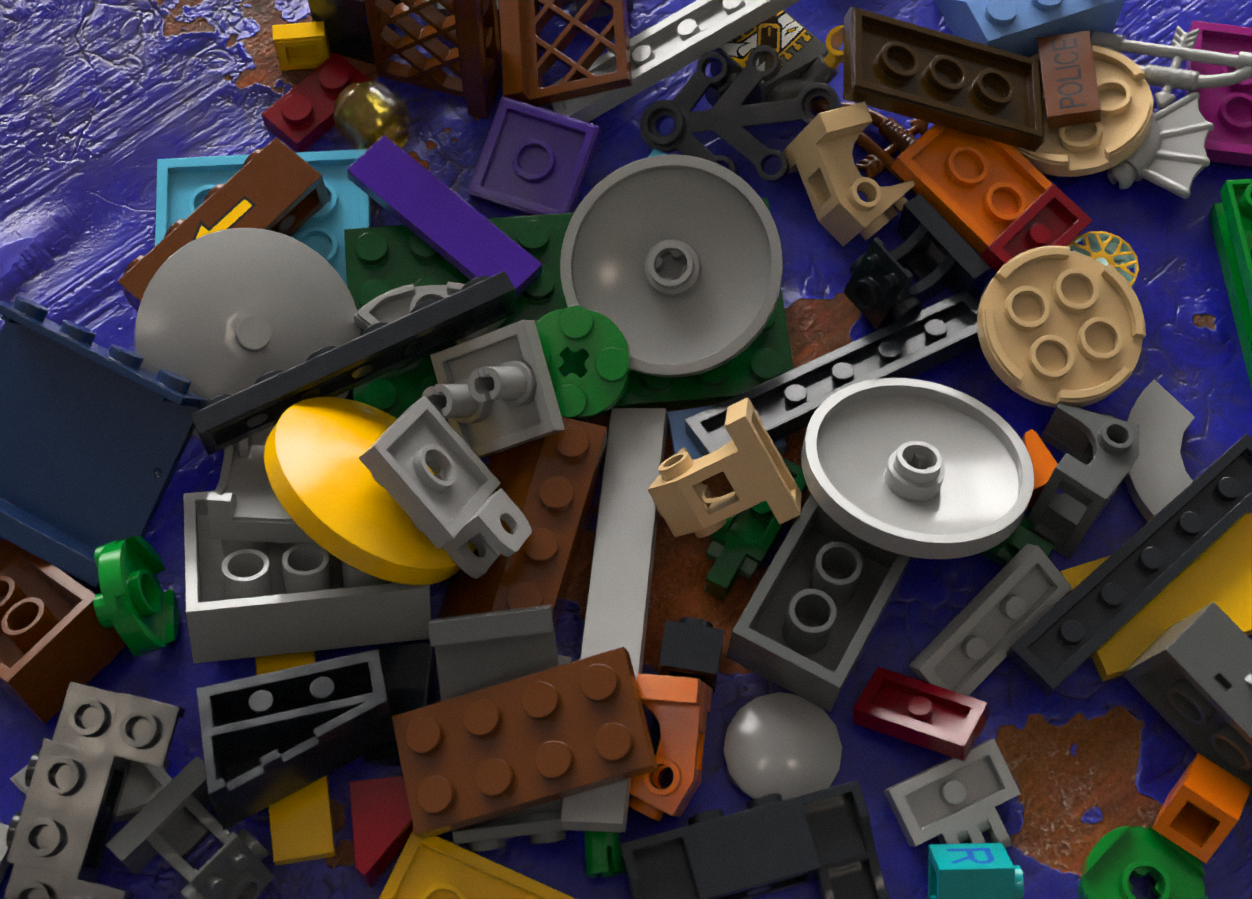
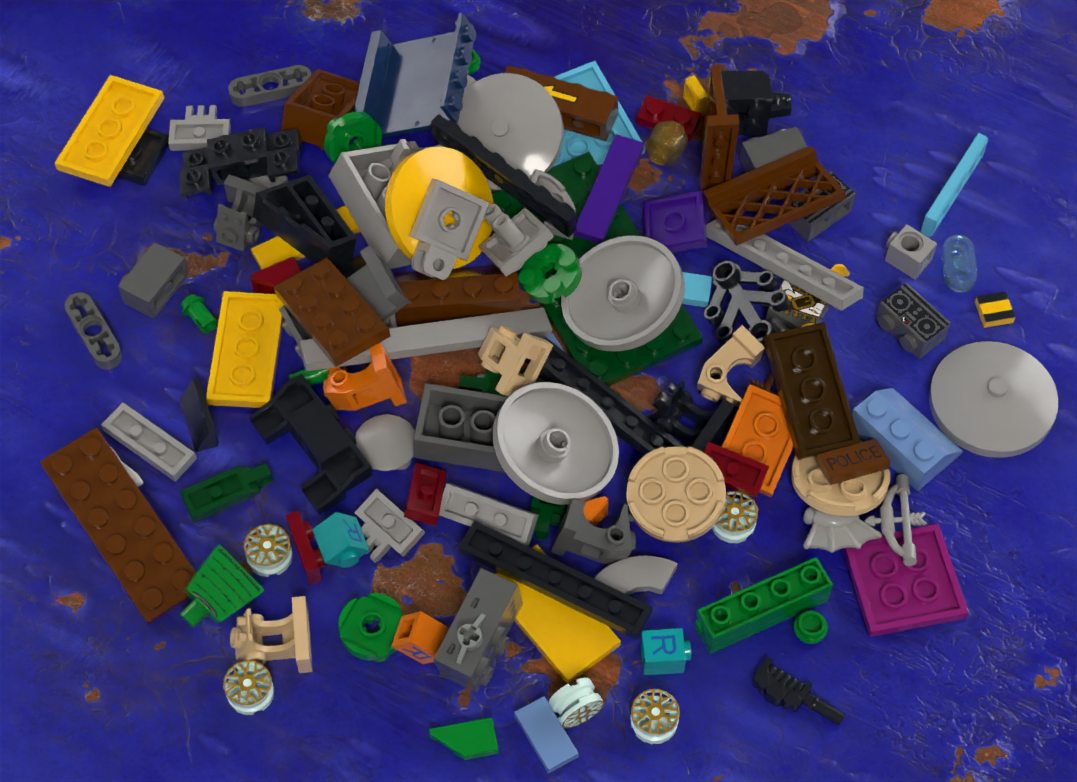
camera: 70 degrees right, 5 degrees down
black plate [658,617,724,693] -> none

